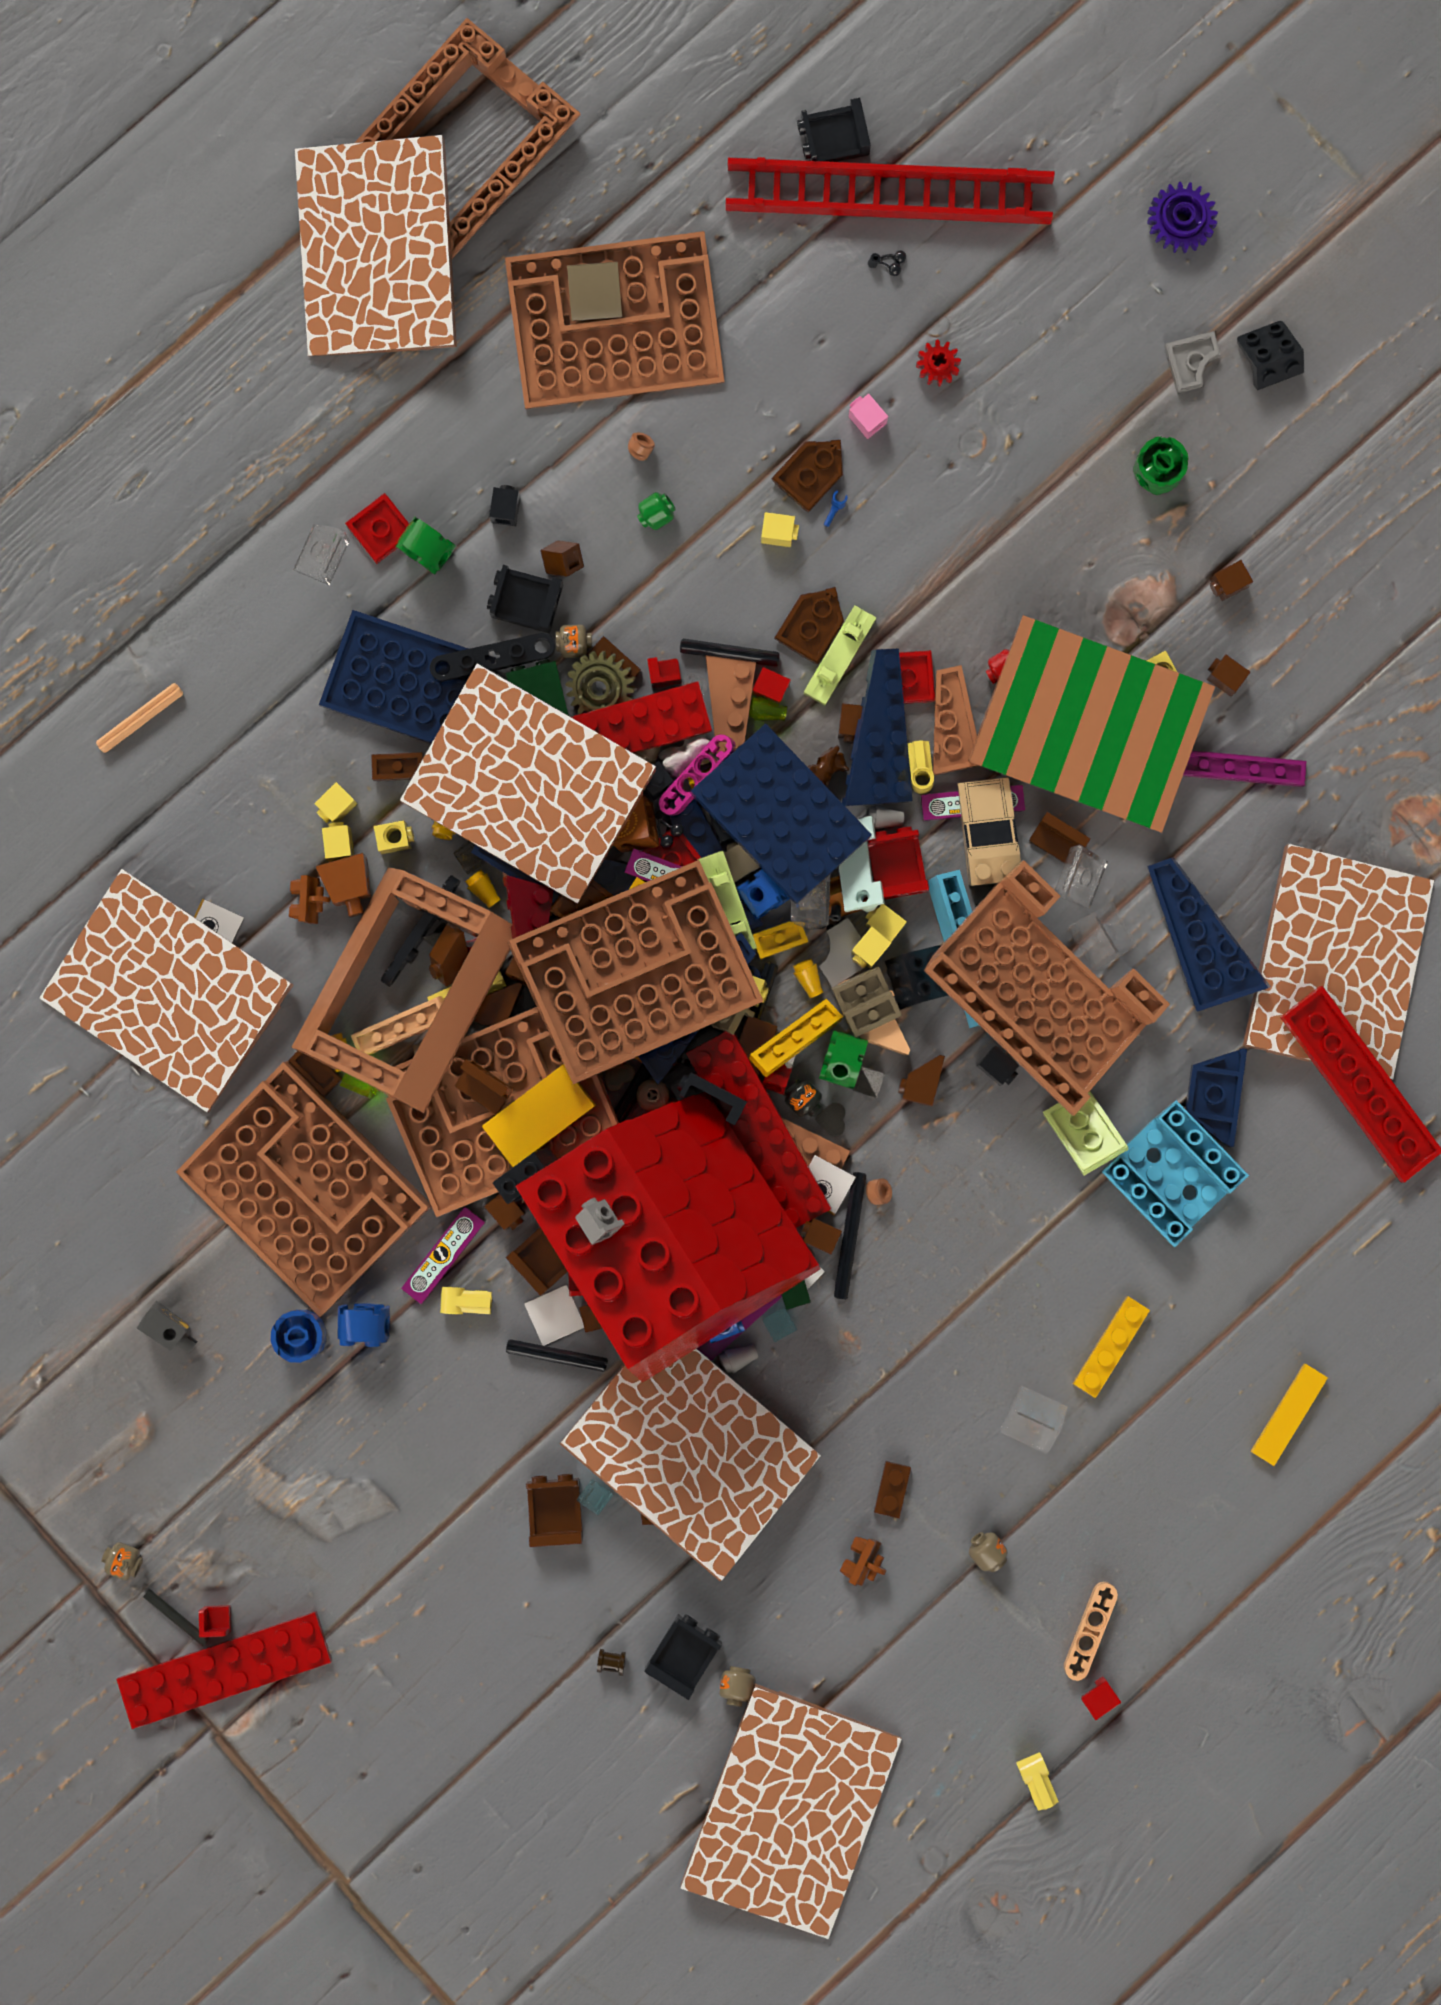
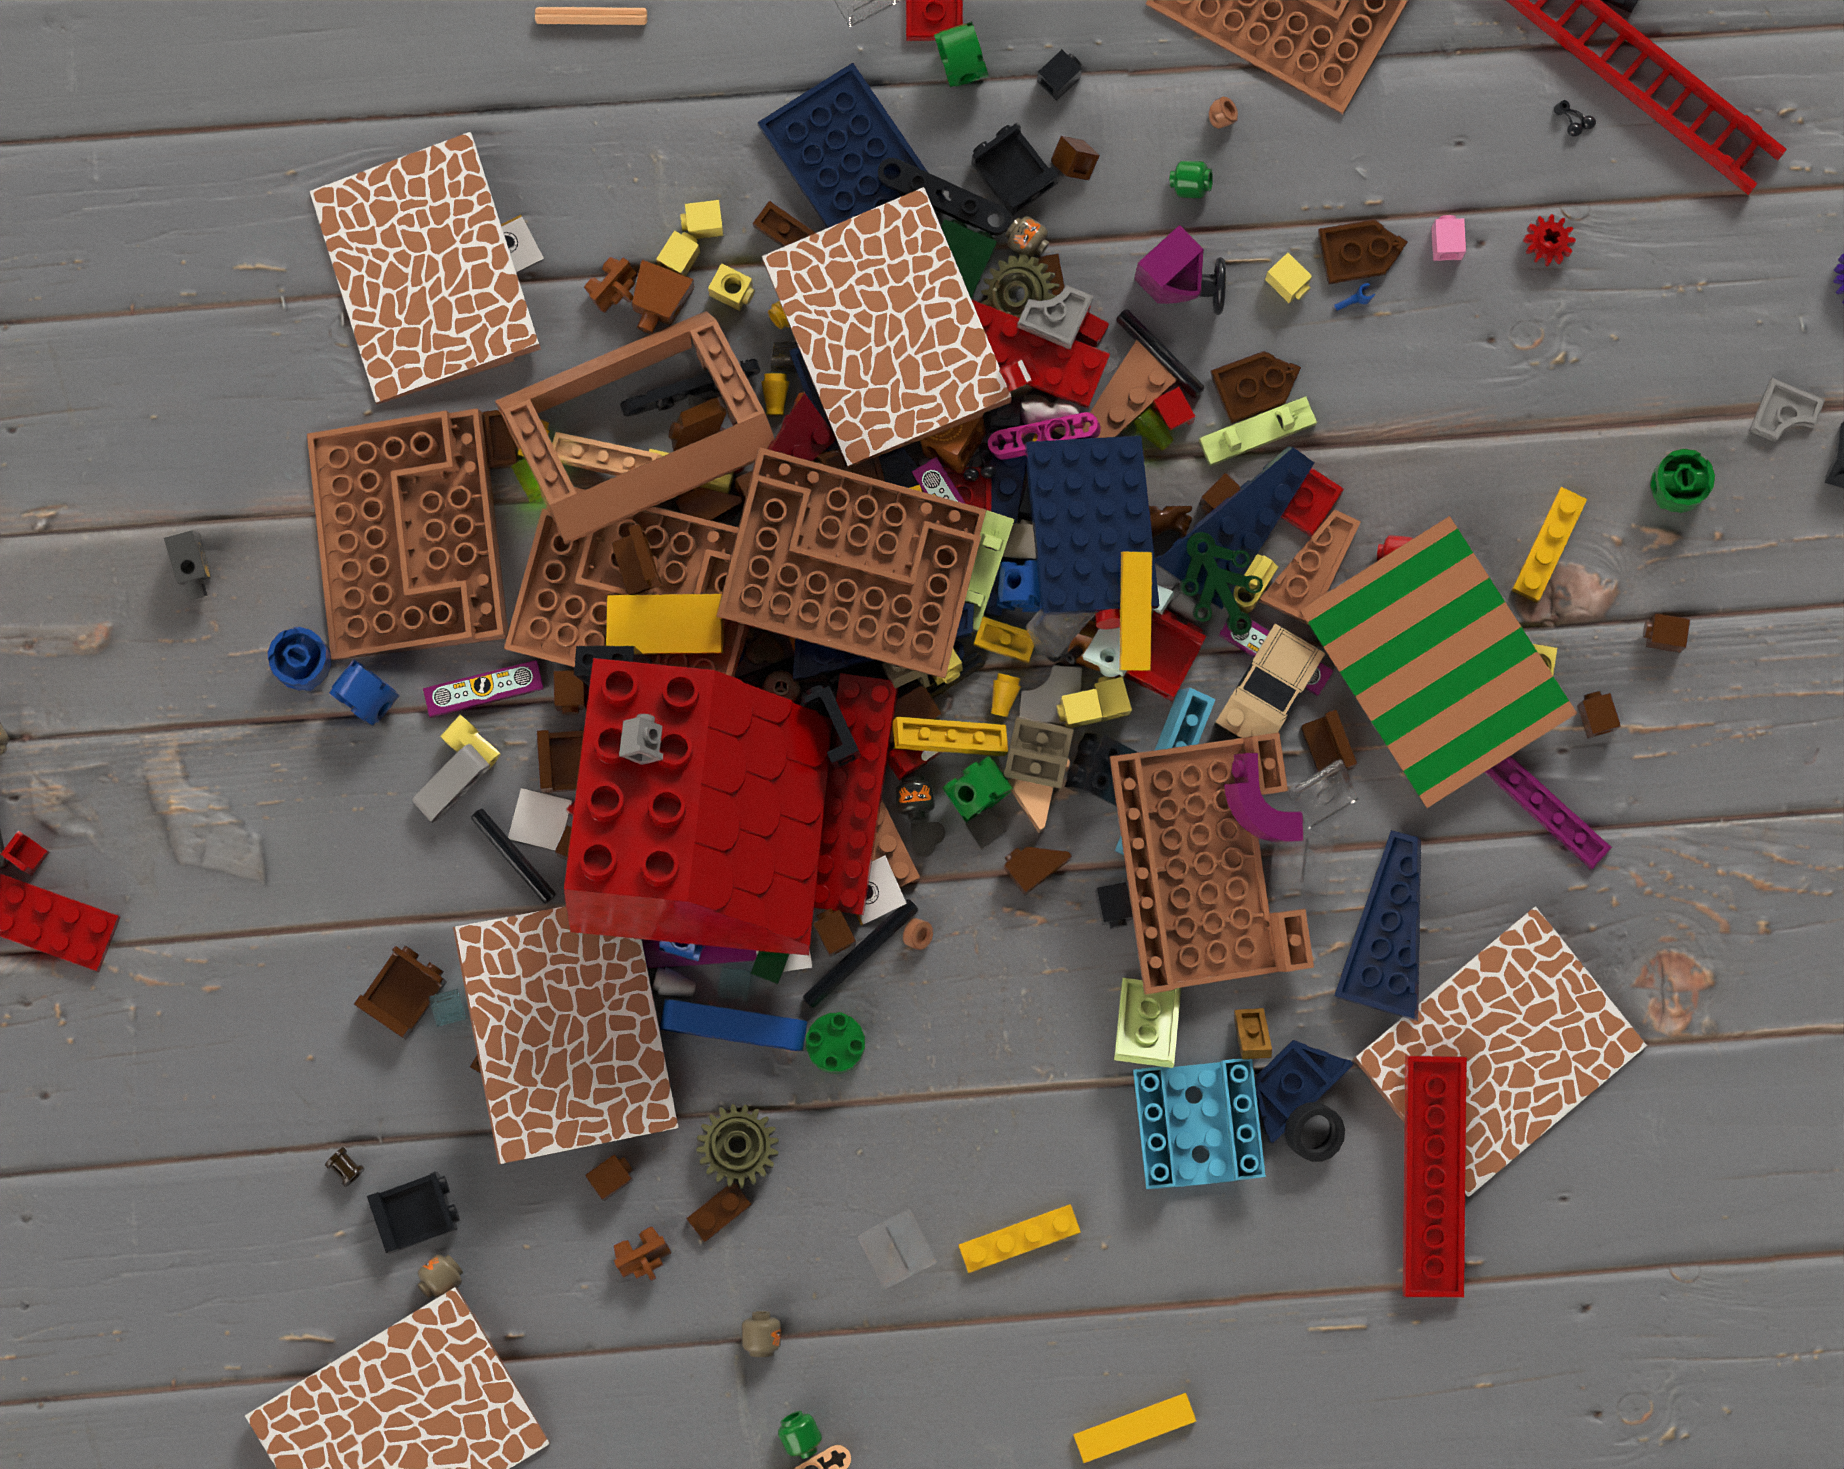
camera: 30 degrees right, 5 degrees down
none -> light grey beam [412,744,490,823]
none -> reddish brown brick [585,1154,634,1201]
none -> blue beam [659,999,808,1052]
none -> olive gear [696,1104,779,1188]
none -> green head [778,1411,822,1459]
none -> green brick [806,1012,865,1074]
none -> red leg [999,353,1040,392]
none -> light grey tile [1017,285,1093,349]
none -> red tile [1095,609,1120,629]
none -> yellow tile [1119,552,1152,670]
none -> magenta piece [1134,225,1226,315]
none -> dark green plant [1180,532,1263,635]
none -> magenta arch [1224,753,1303,842]
none -> pearl gold plate [1234,1008,1272,1059]
none -> black tyre [1285,1102,1345,1162]
none -> yellow plate [1511,487,1587,603]

